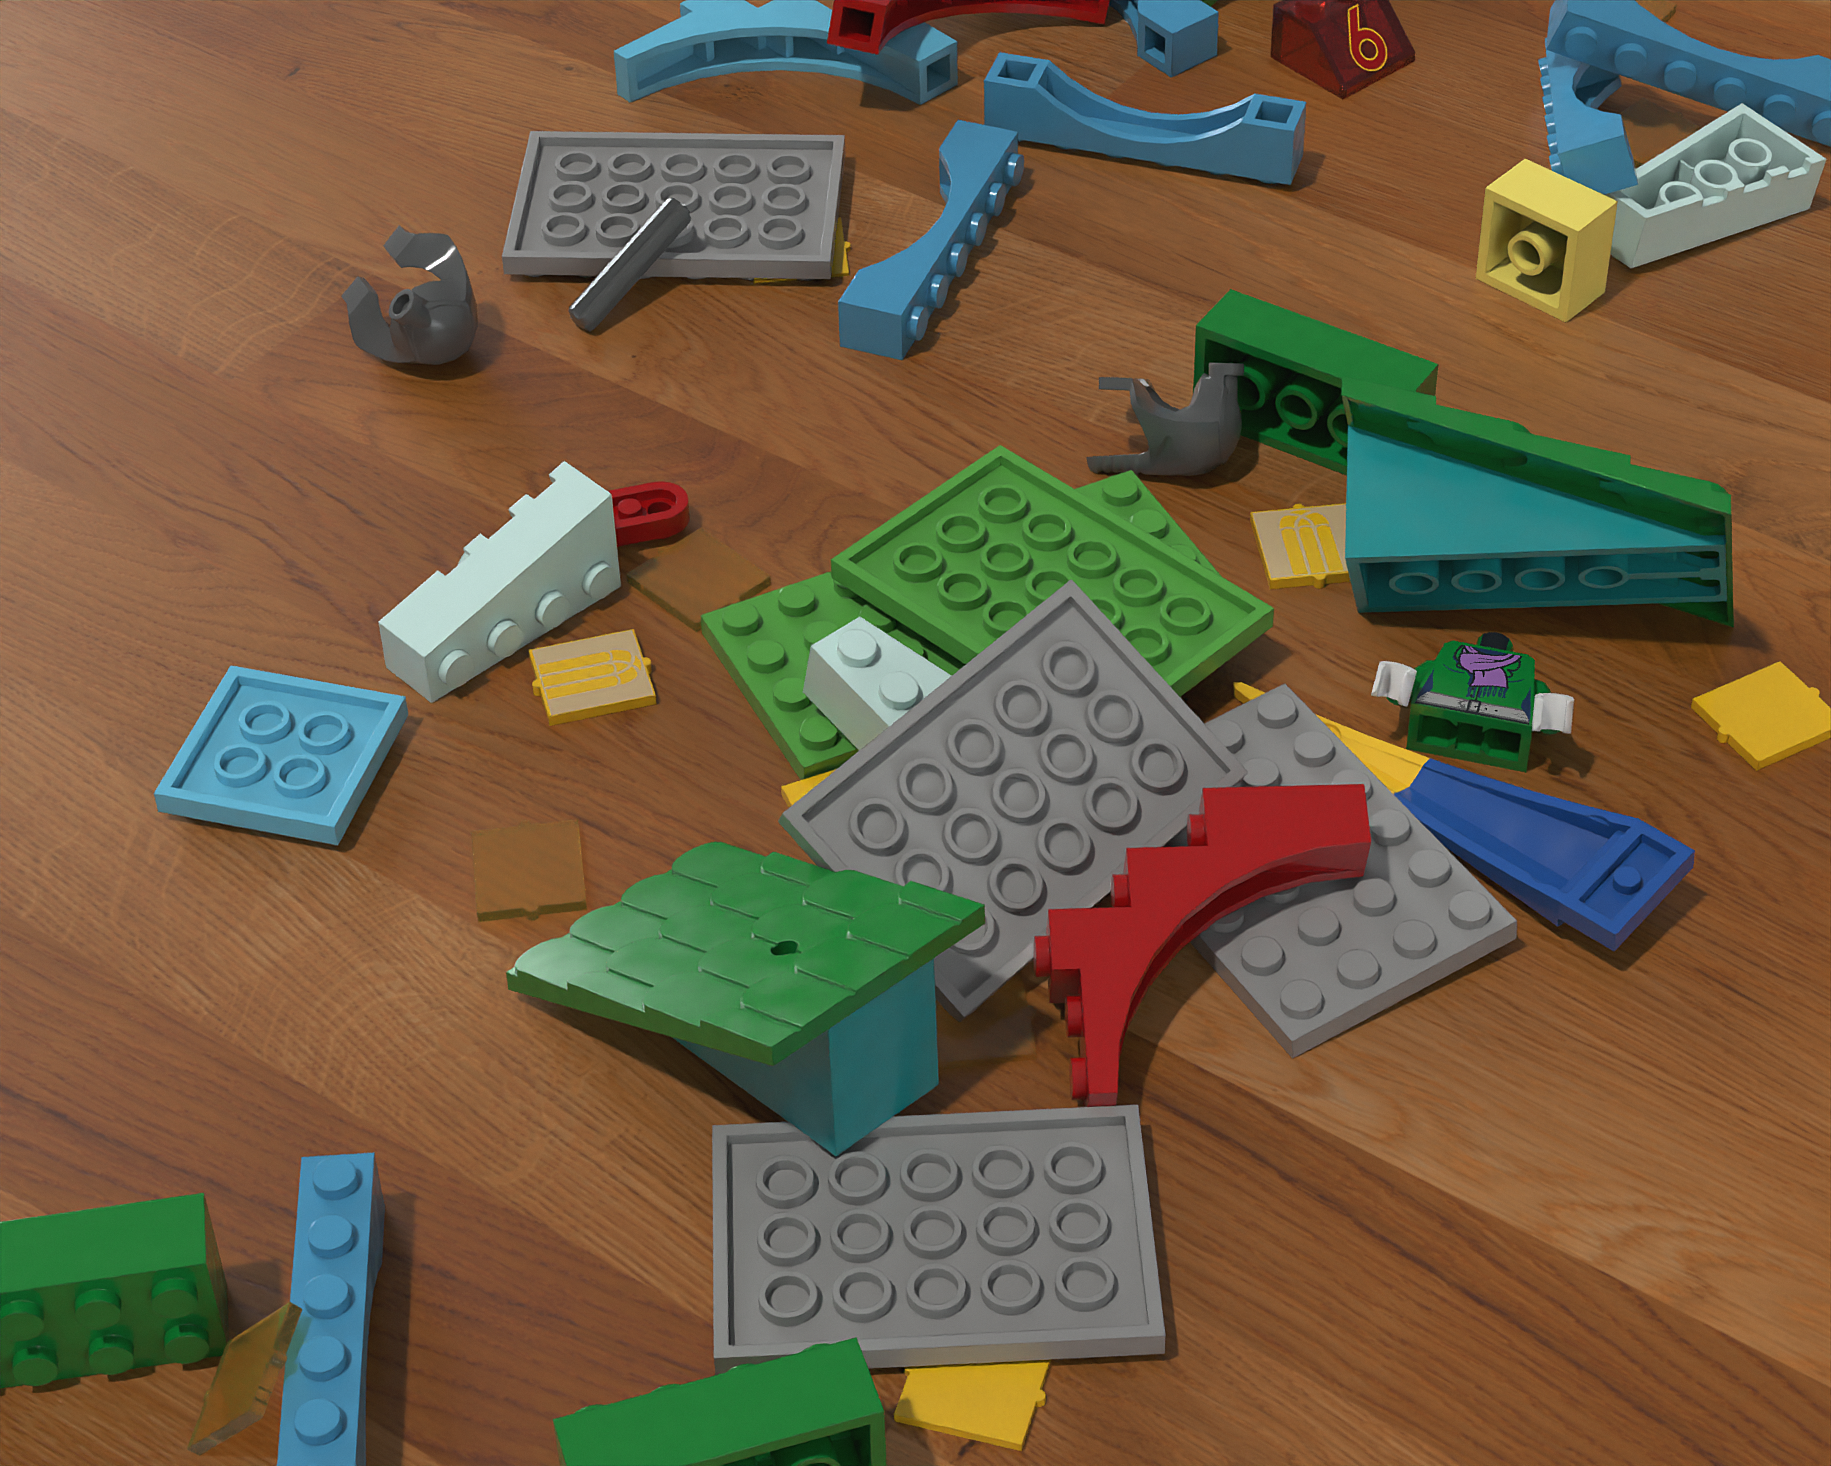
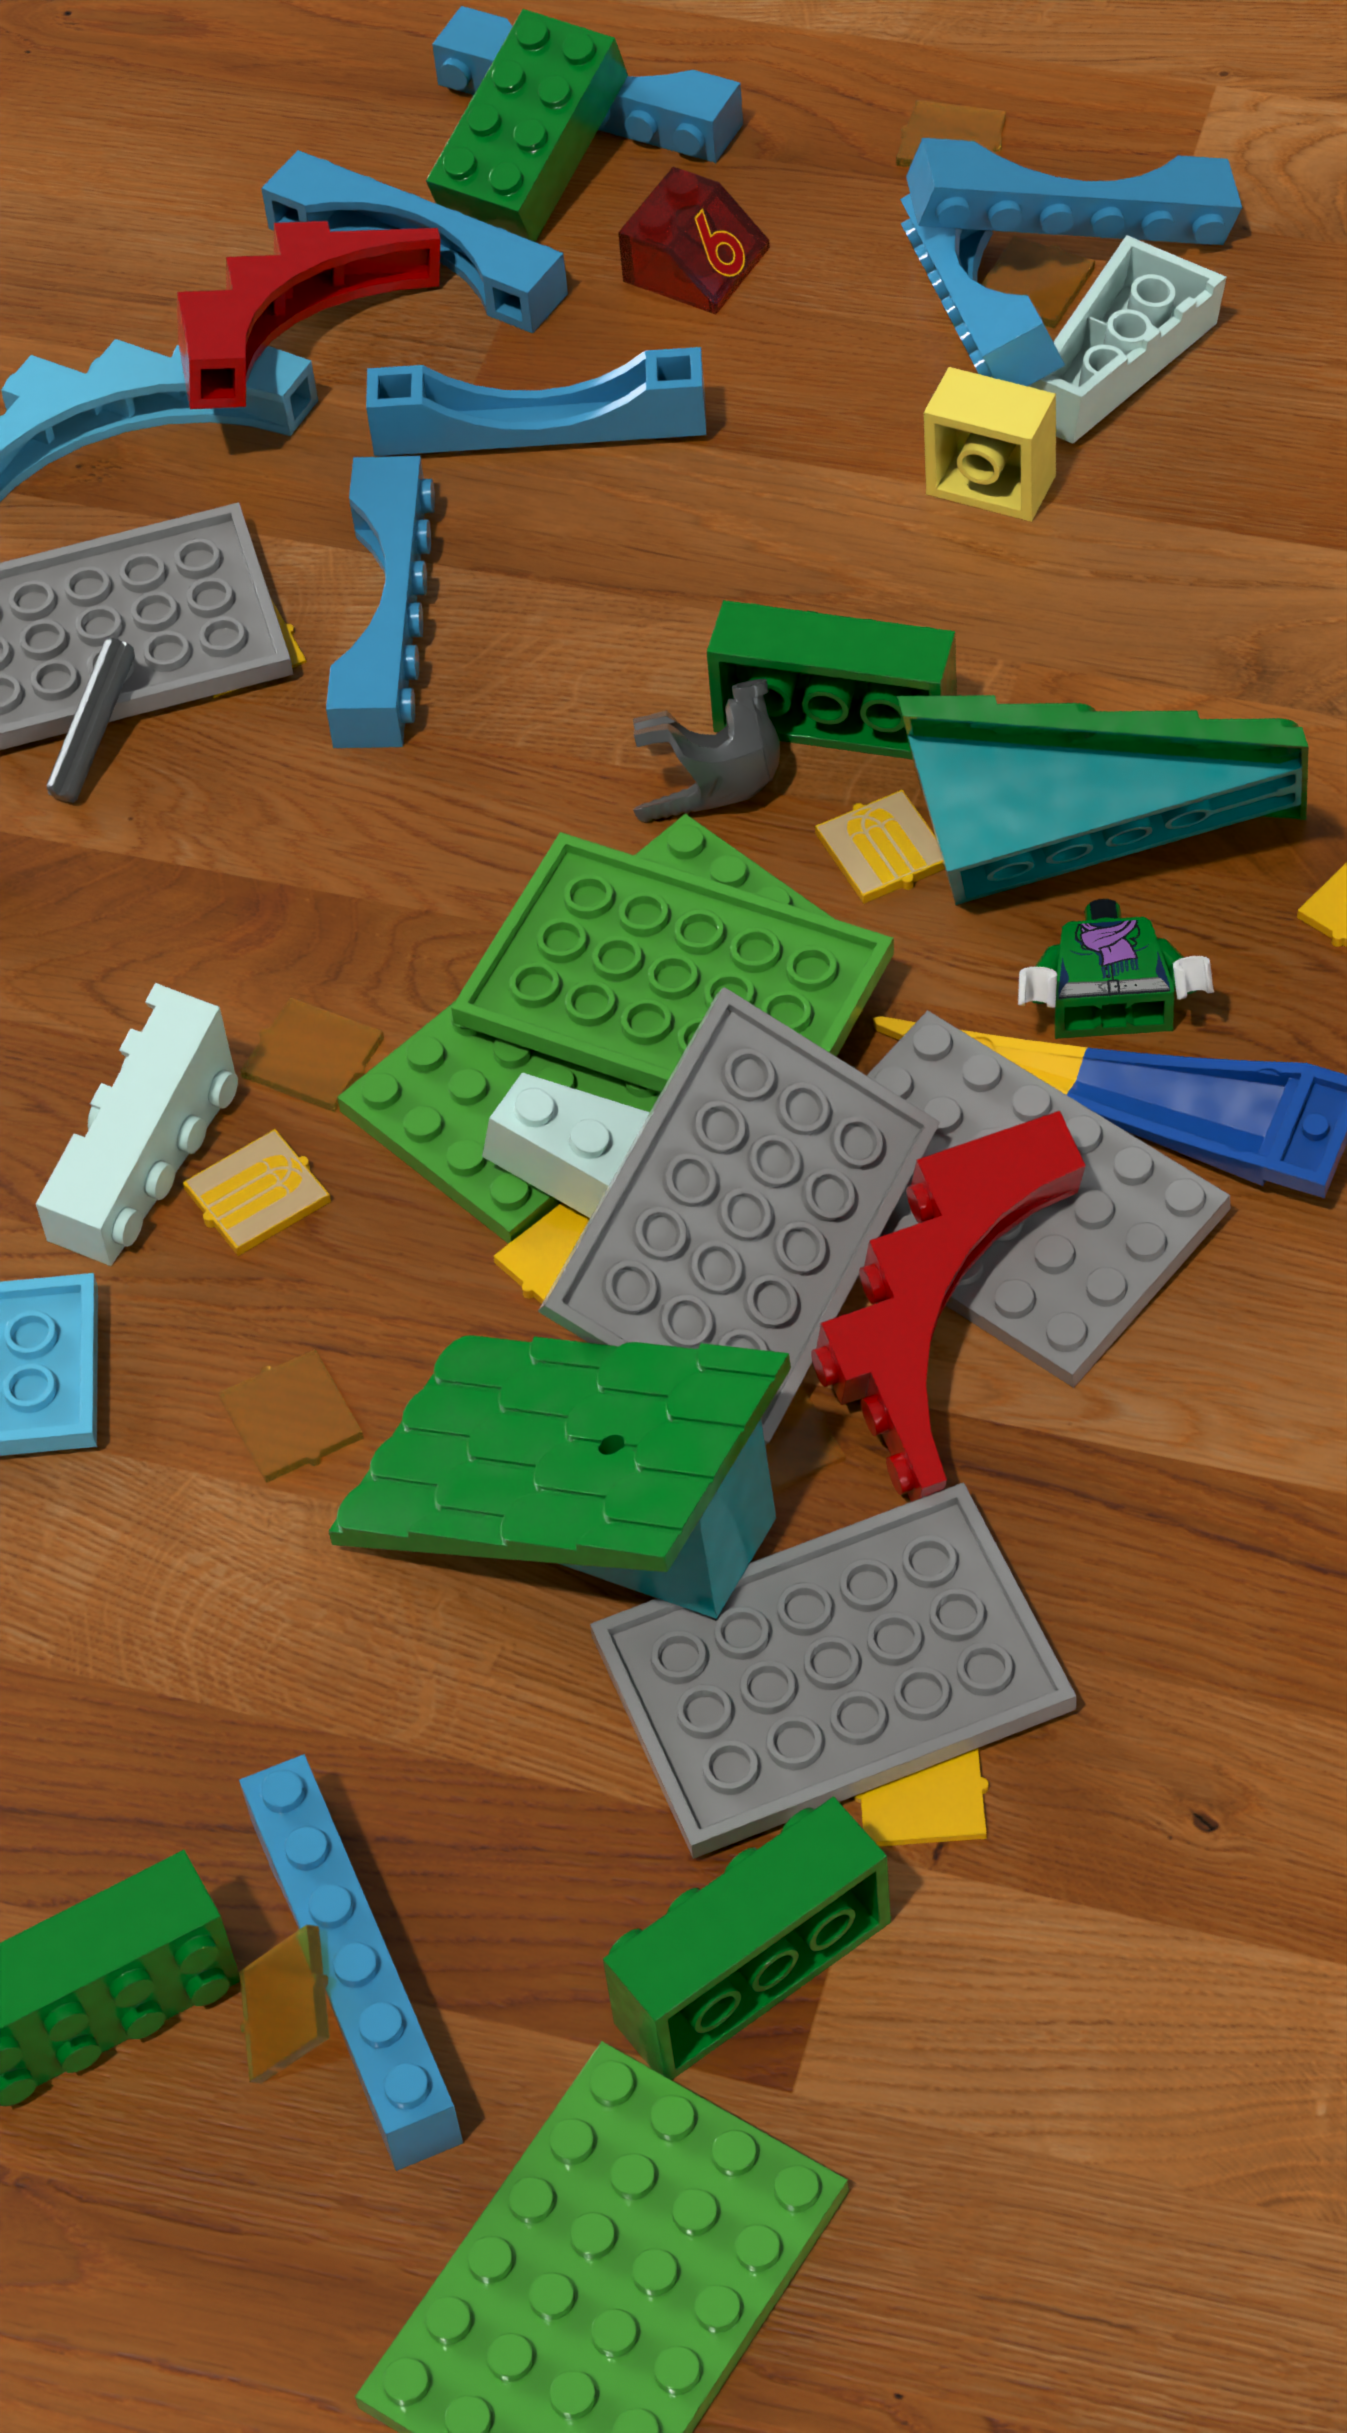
camera: 15 degrees left, 10 degrees up
red plate [608,481,690,547] -> none

